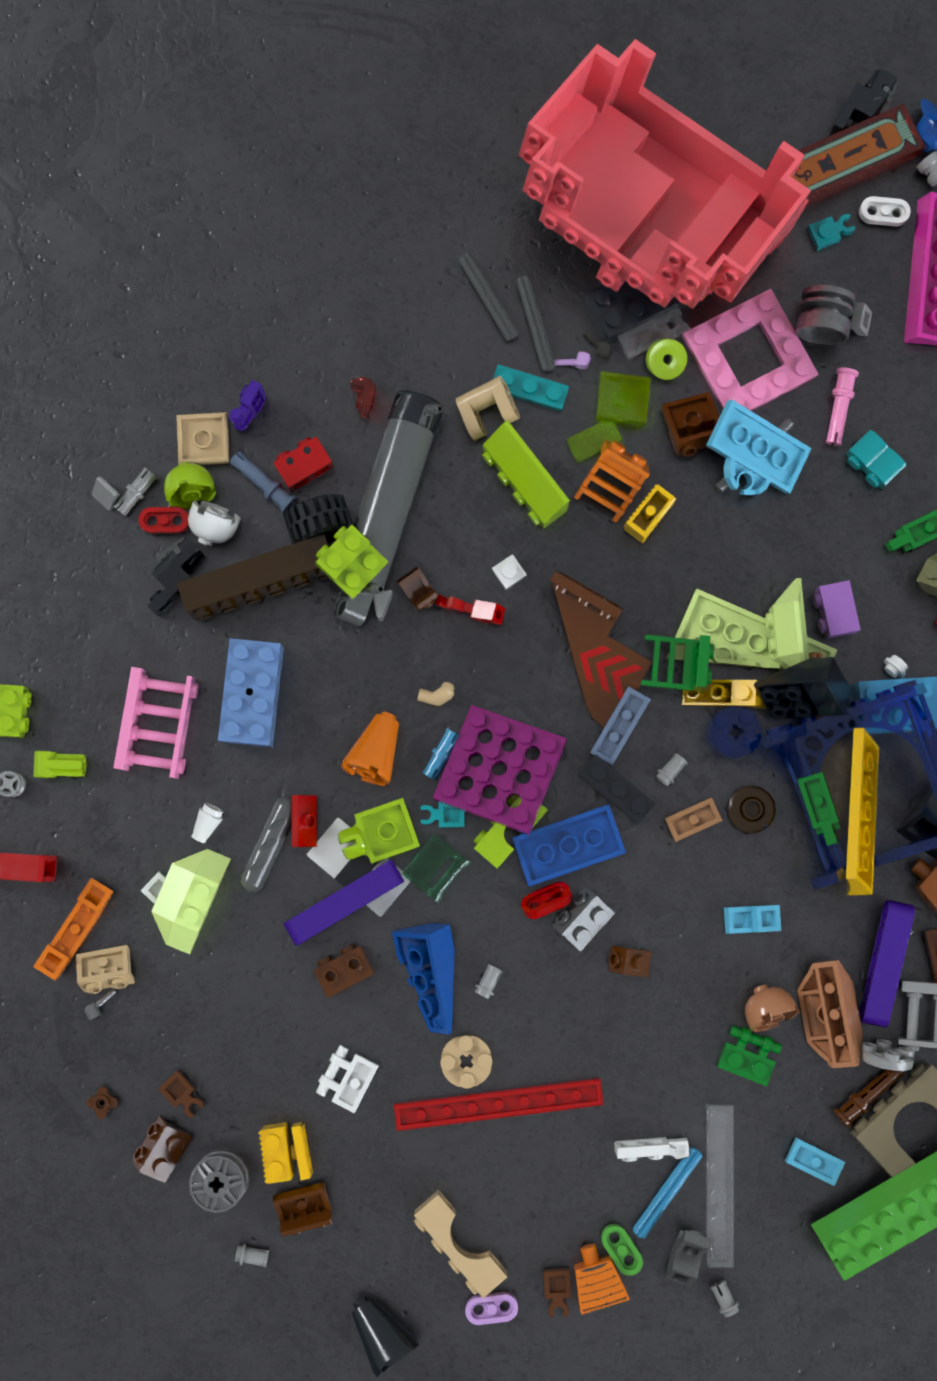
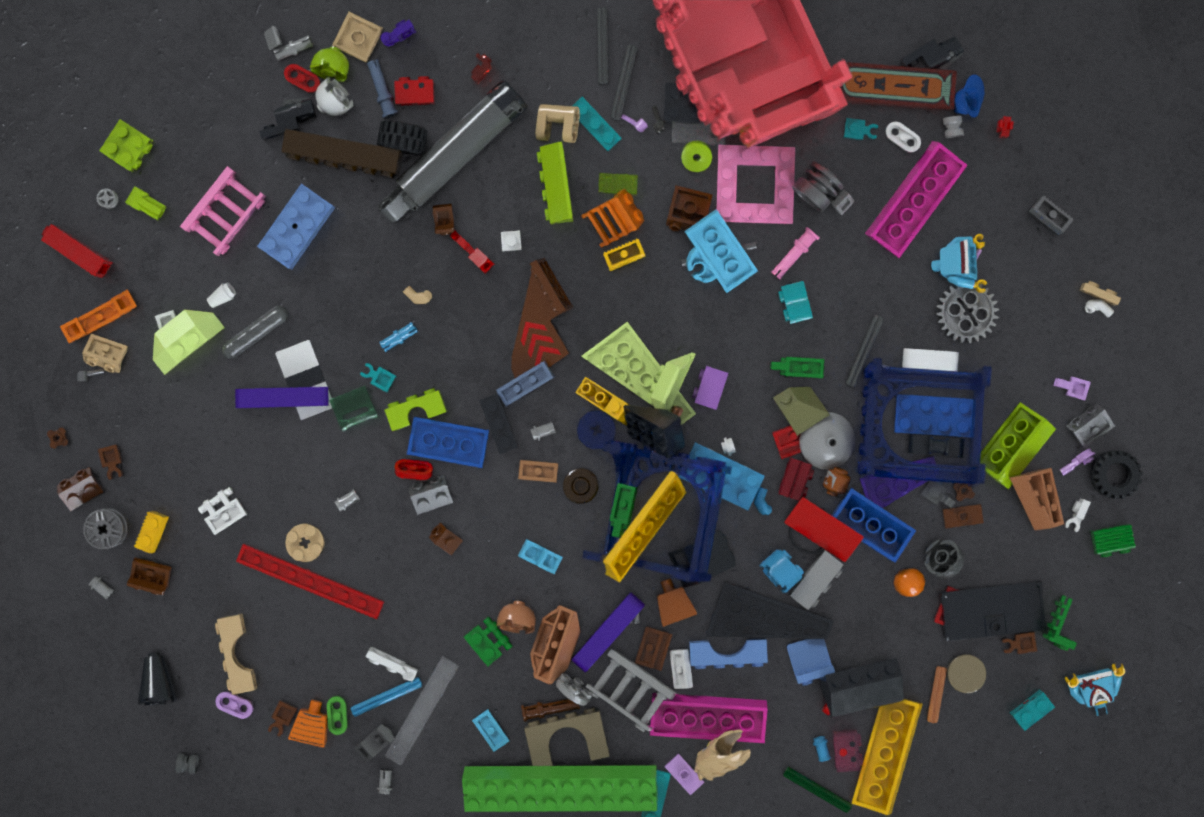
camera: 25 degrees right, 5 degrees up
yellow plate [291,1122,313,1180] -> none
red plate [292,795,317,847] -> none
reddish brown brick [313,943,375,998] -> none
lime plate [315,525,389,600] -> none
lime plate [338,798,420,864] -> none
orange cone [341,712,399,786] -> none
light grey slope [373,590,393,621] -> none
blue wedge [392,923,455,1034] -> none
magenta piece [433,705,567,835] -> none
clear neon green plate [596,371,651,426] -> none
green plate [641,635,714,693] -> none

